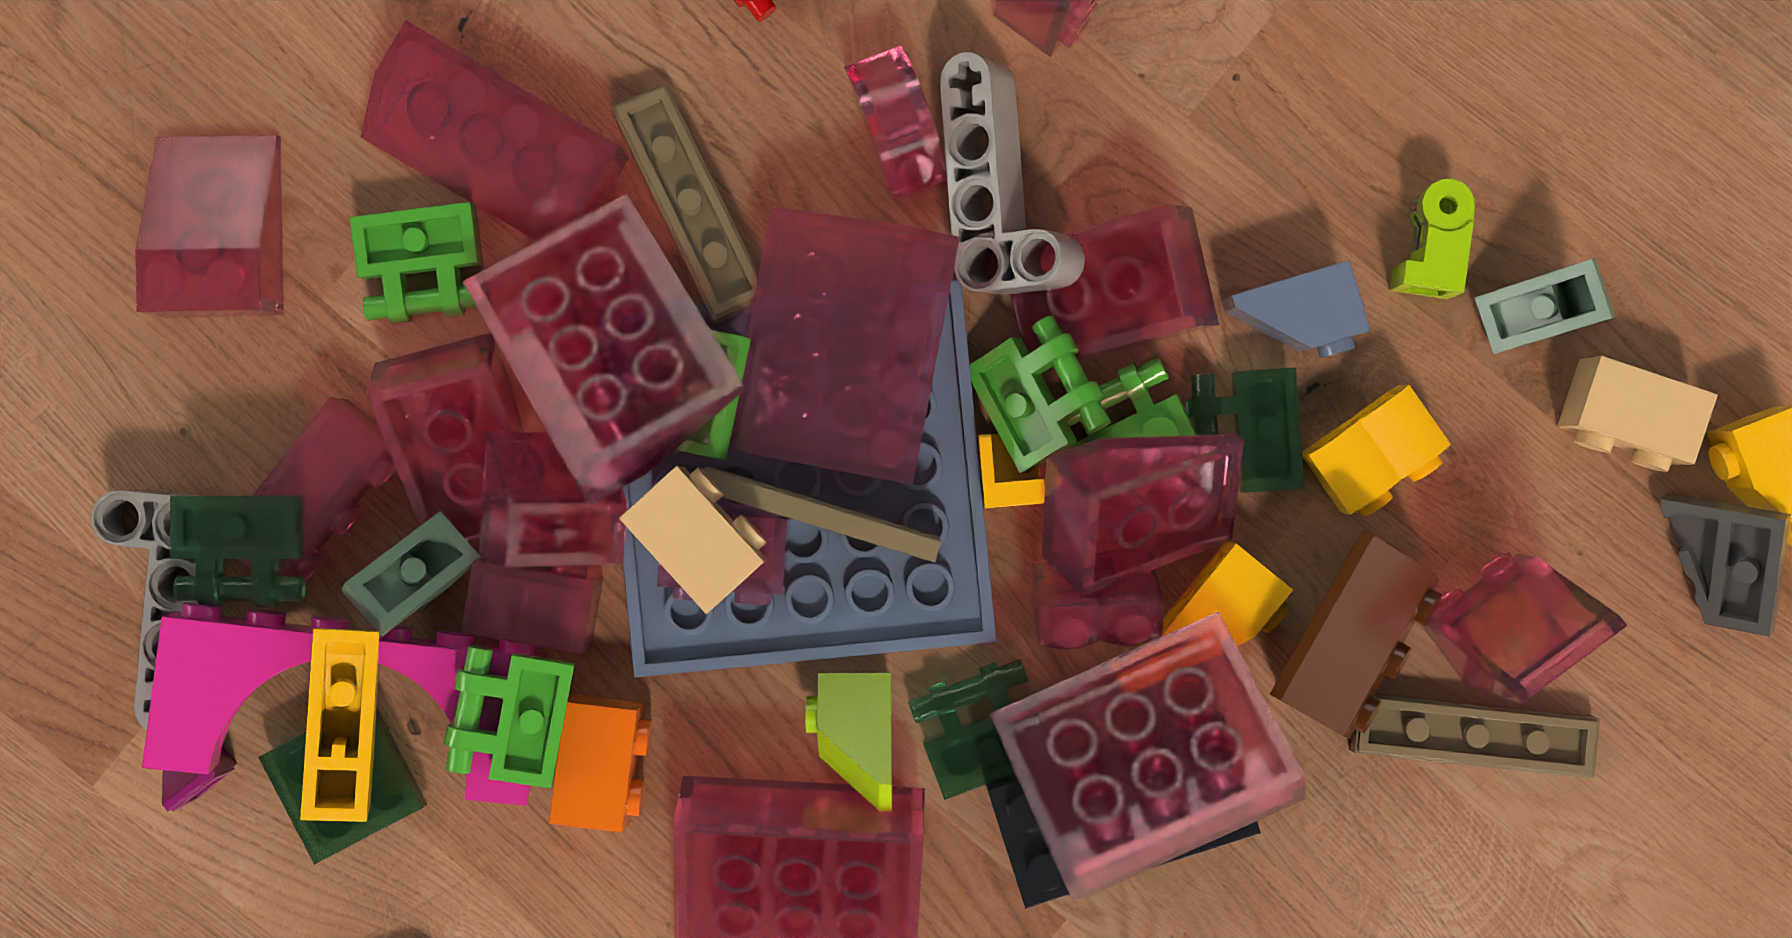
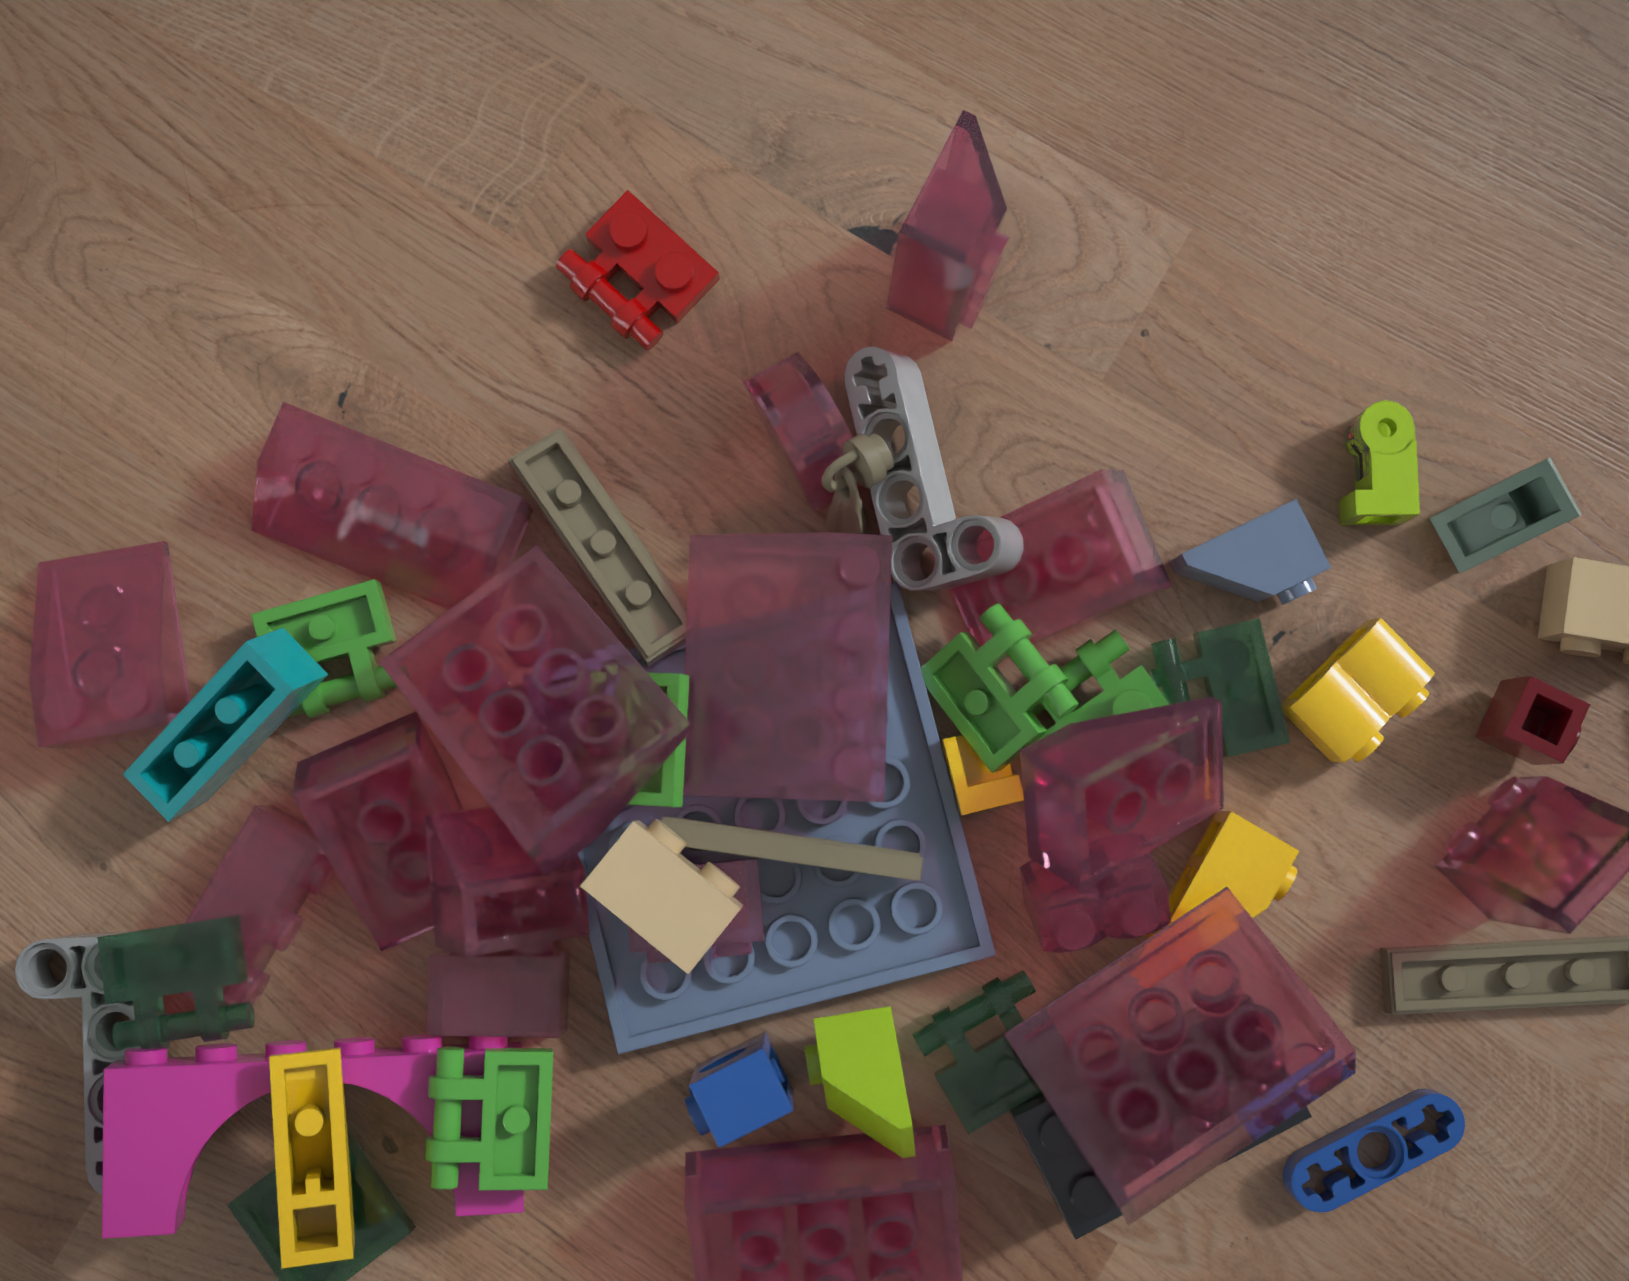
camera: 15 degrees left, 5 degrees down
magenta slope [162,746,236,812] -> none
sand green slope [341,511,481,637] -> none
orange brick [549,694,653,833] -> none
reddish brown slope [1269,530,1442,739] -> none
none -> teal brick [123,628,328,822]
none -> blue brick [685,1031,794,1148]
none -> dark tan piece [822,434,893,547]
none -> blue beam [1283,1089,1465,1212]
none -> dark red brick [1475,676,1591,765]

